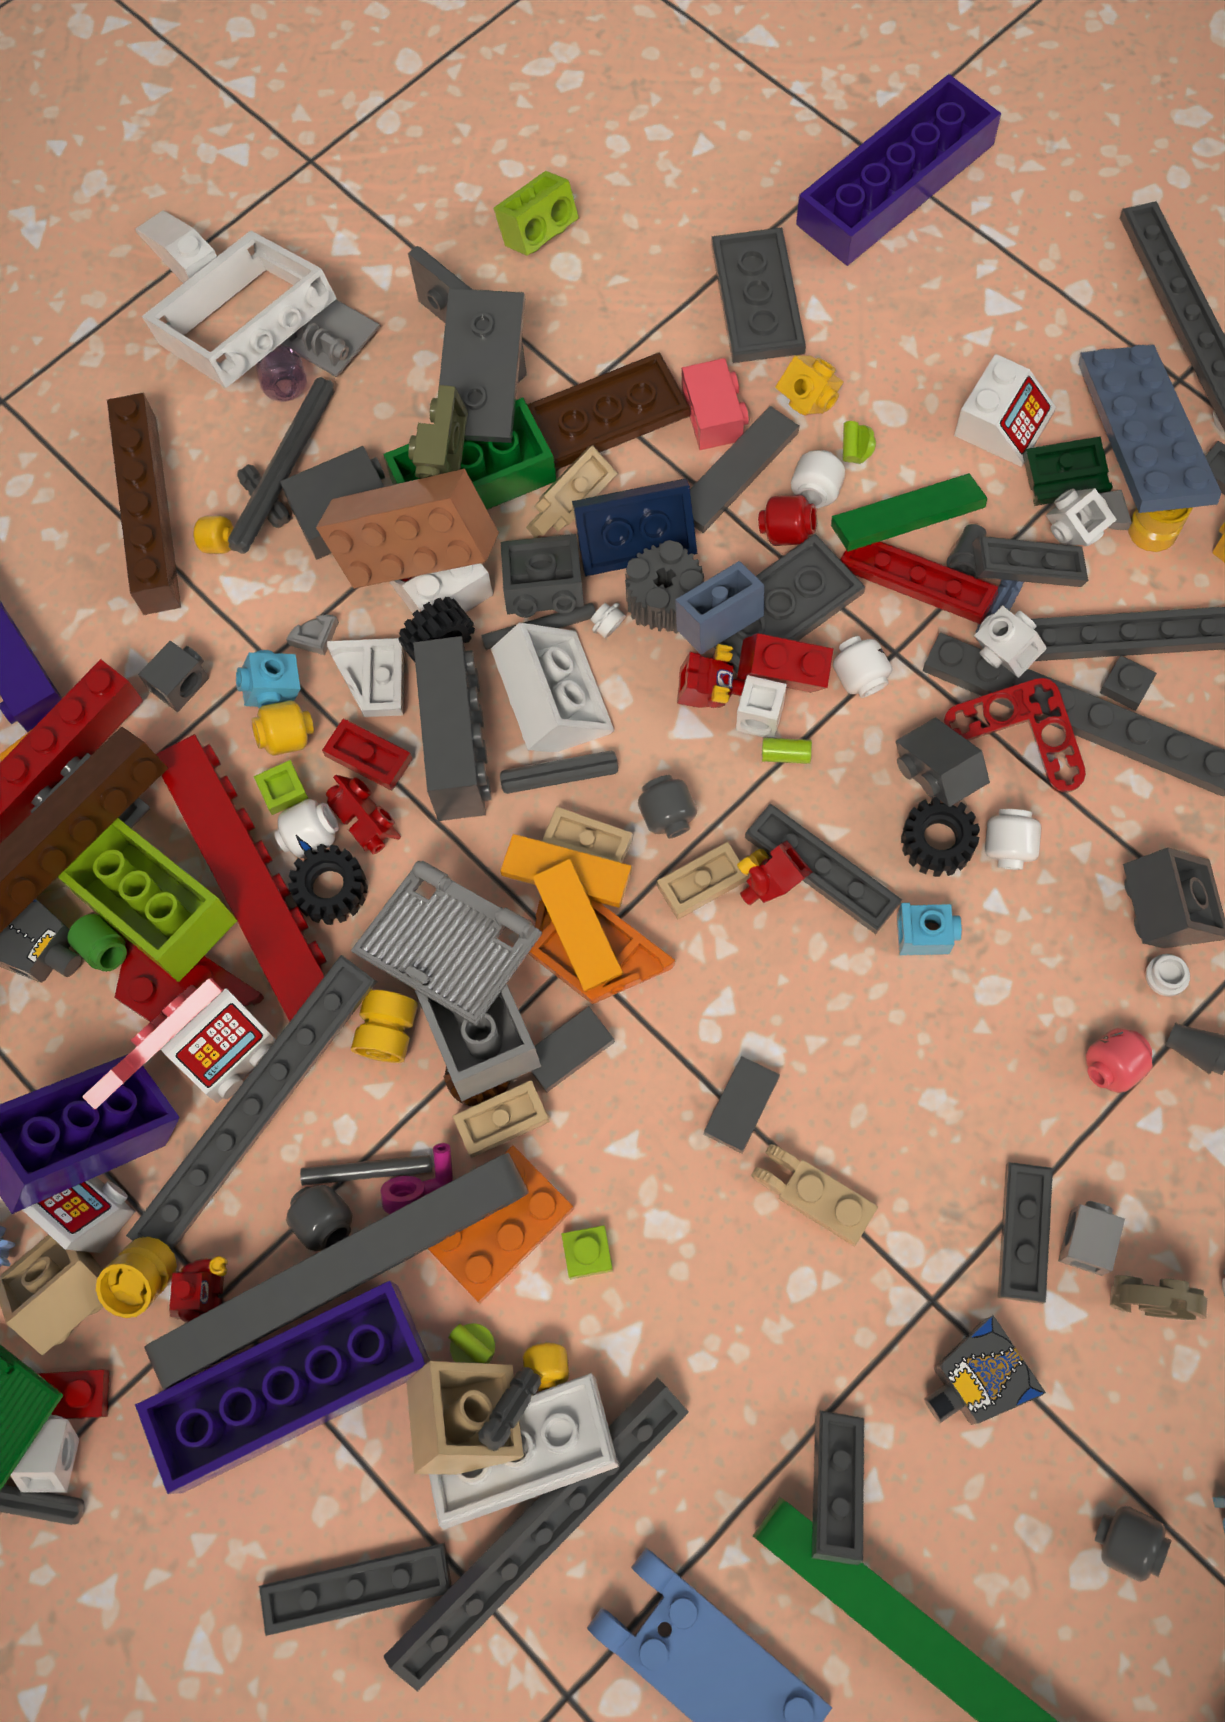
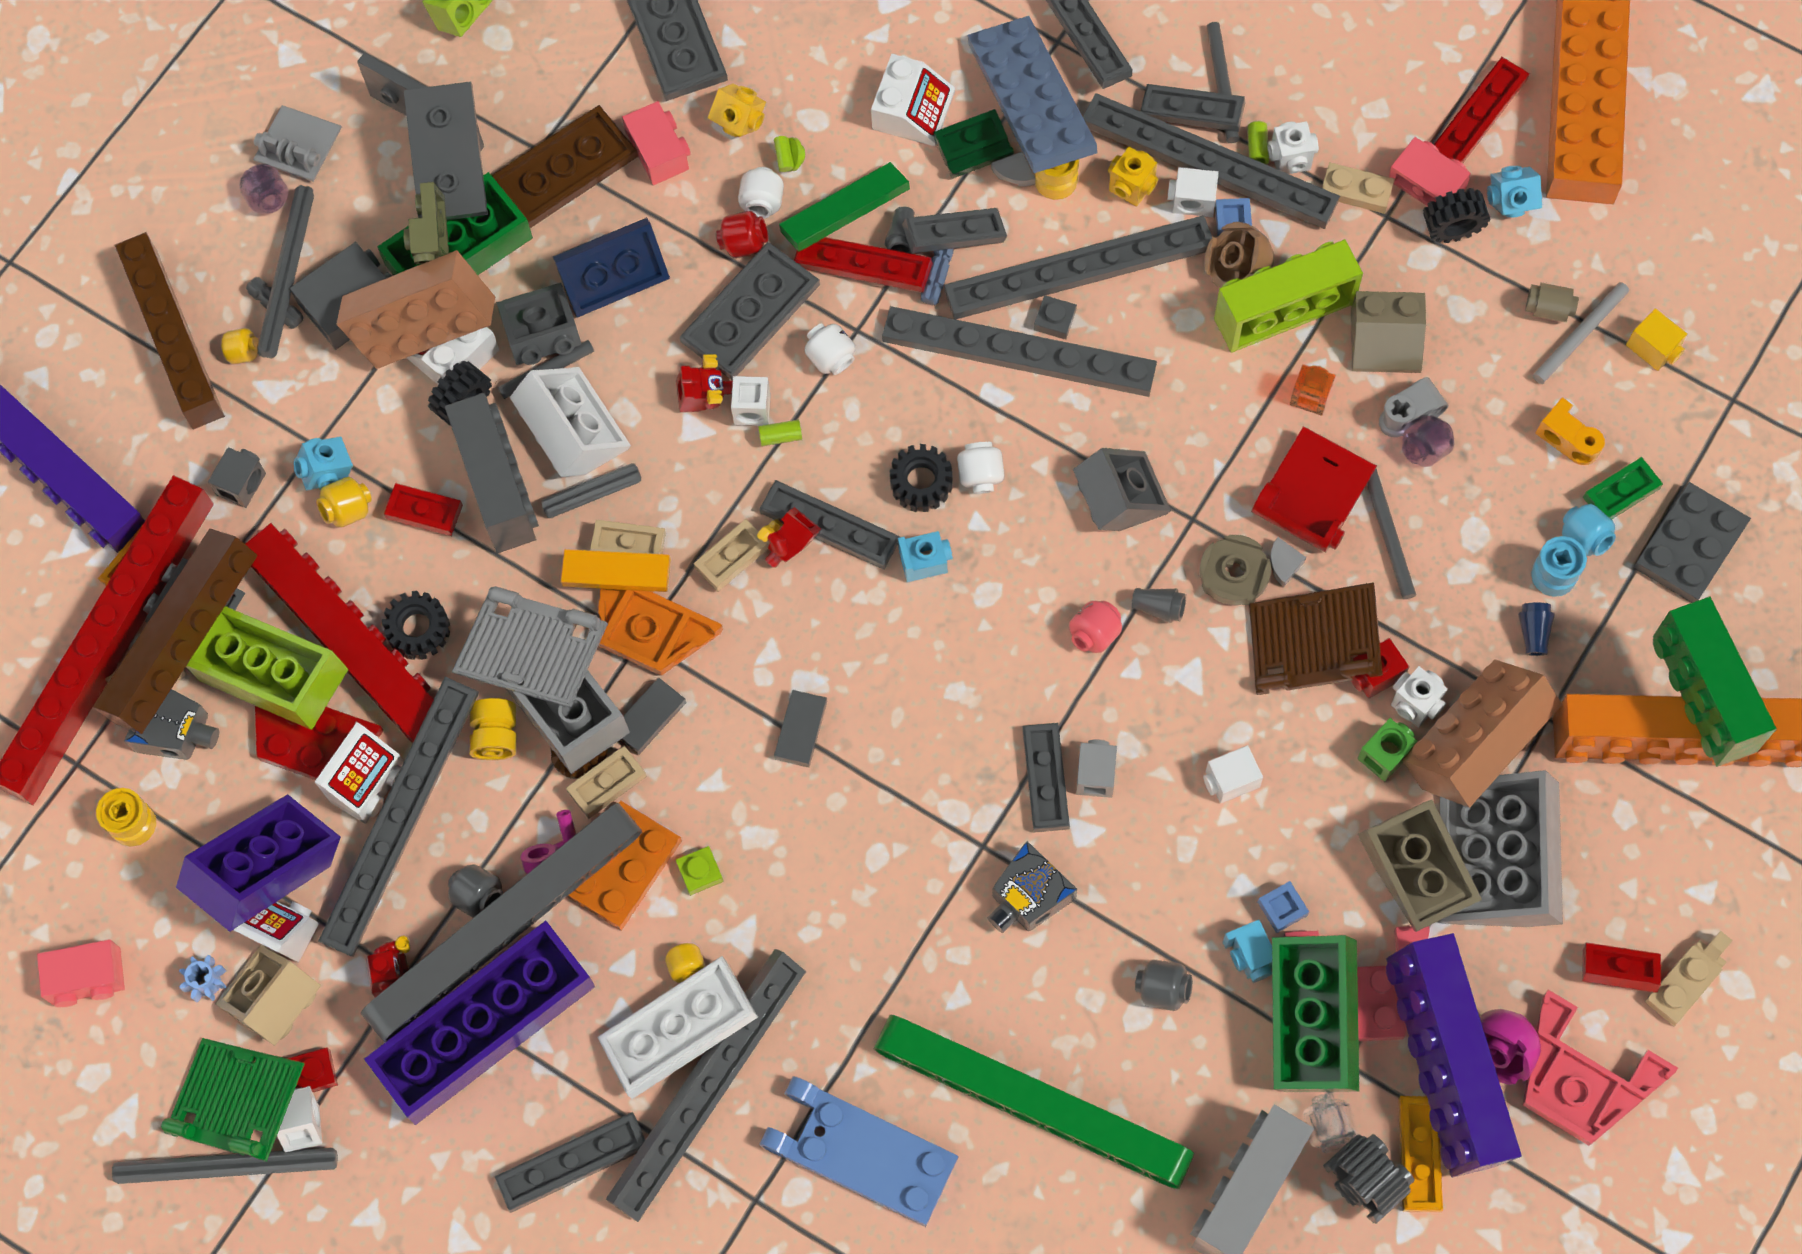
camera: 15 degrees left, 0 degrees up
bright green brick [68,914,127,972] -> none
wing [82,977,223,1109] -> none
yellow wheel [96,1237,177,1318] -> none
white slope [135,210,217,283] -> none
white window [142,230,337,388] -> none
lime plate [253,760,309,815] -> none
white head [275,799,339,859] -> none
light grey tile [286,615,339,655] -> none
dark grey bar [300,1155,432,1185] -> none
red hinge [325,775,401,855] -> none
white wing [327,638,404,717] -> none
tan slope [407,1361,524,1475] -> none
lime plate [448,1323,495,1364] -> none
dark grey axle [478,1367,541,1451] -> none
tan hinge [526,445,617,538] -> none
light orange tile [532,859,624,992] -> none
white plate [591,603,626,639] -> none
dark grey brick [625,540,704,634] -> none
dark grey head [637,775,697,839] -> none
sand blue brick [675,561,764,654] -> none
dark grey tile [690,406,799,534] -> none
red brick [737,633,834,693] -> none
tan hinge [751,1144,878,1246] -> none
dark grey tile [812,1411,864,1565] -> none
dark grey brick [895,717,990,807] -> none
red beam [944,678,1086,793] -> none
white brick [974,605,1047,678] -> none
white brick [1046,488,1117,547] -> none
dark tan plate [1110,1275,1207,1320] -> none
white plate [1145,954,1190,996] -> none

